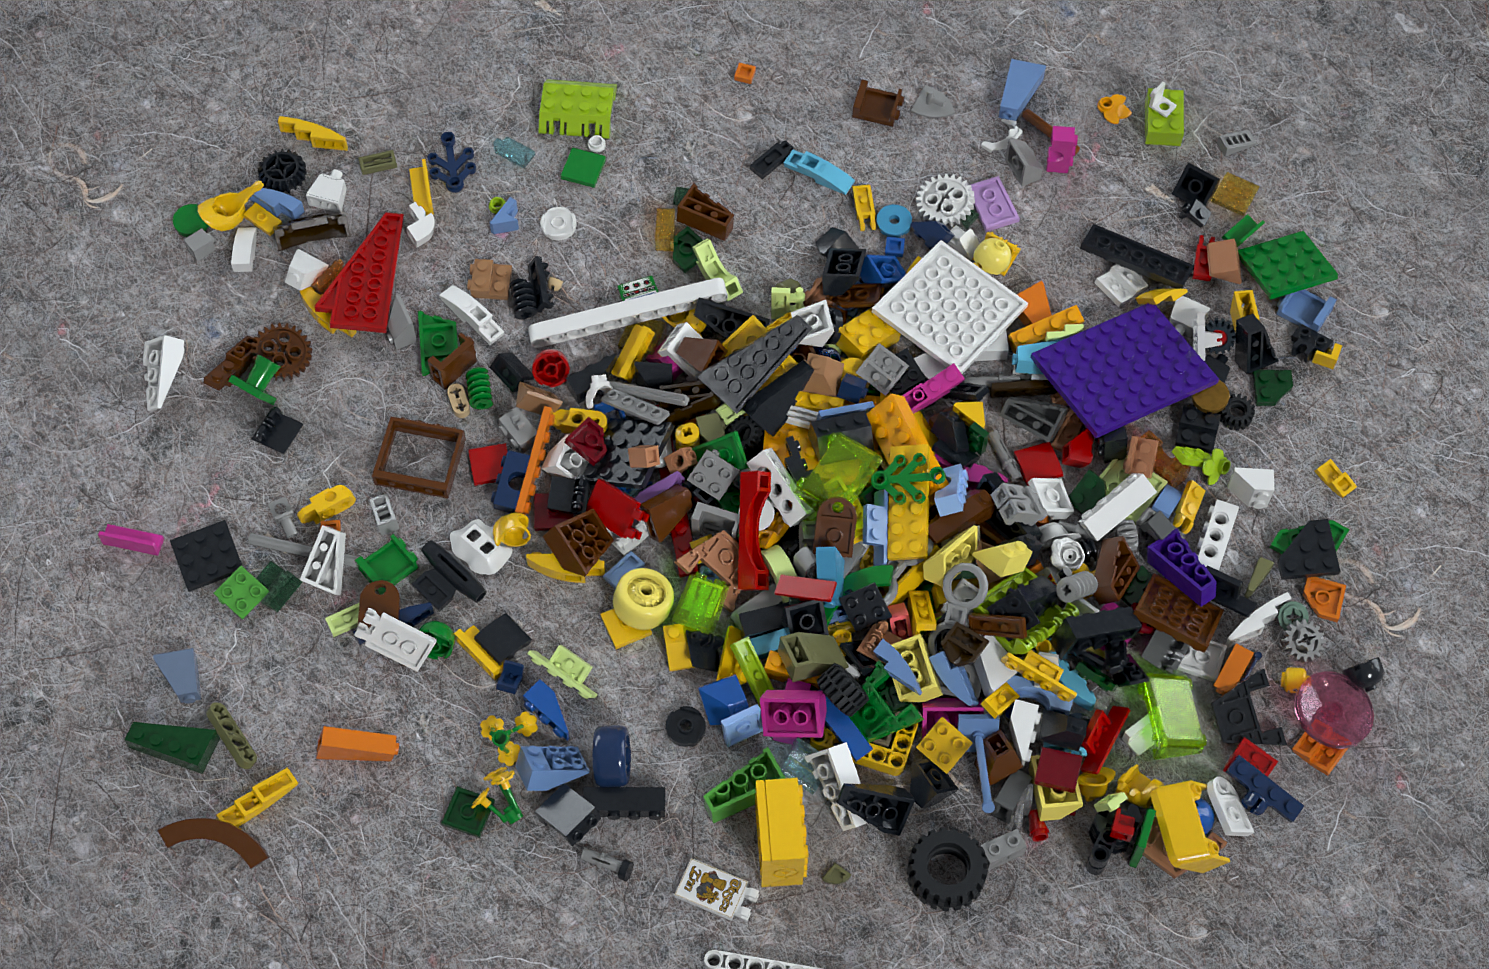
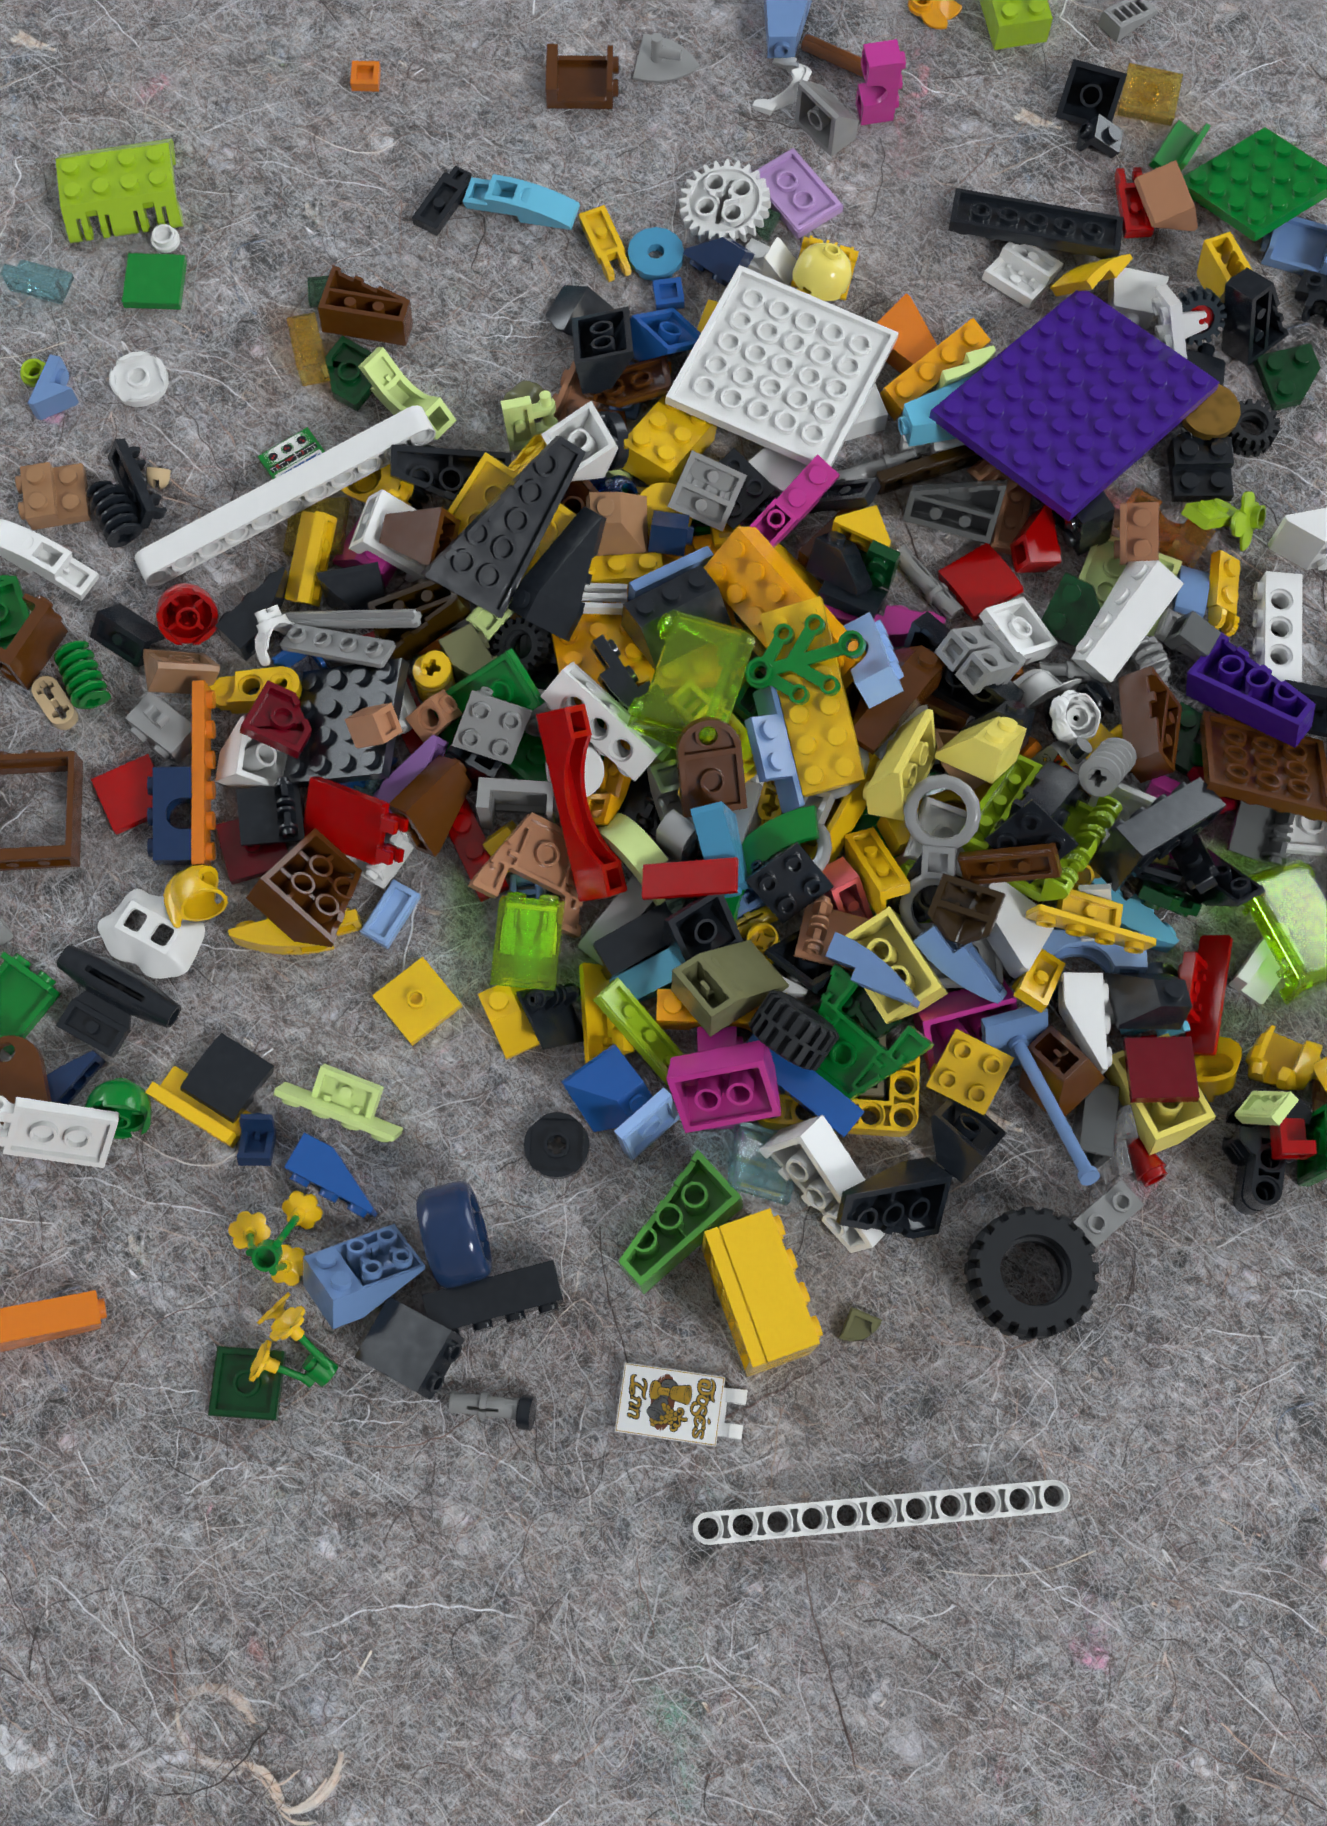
camera: 15 degrees left, 10 degrees up
light yellow wheel [613,568,674,630] -> none

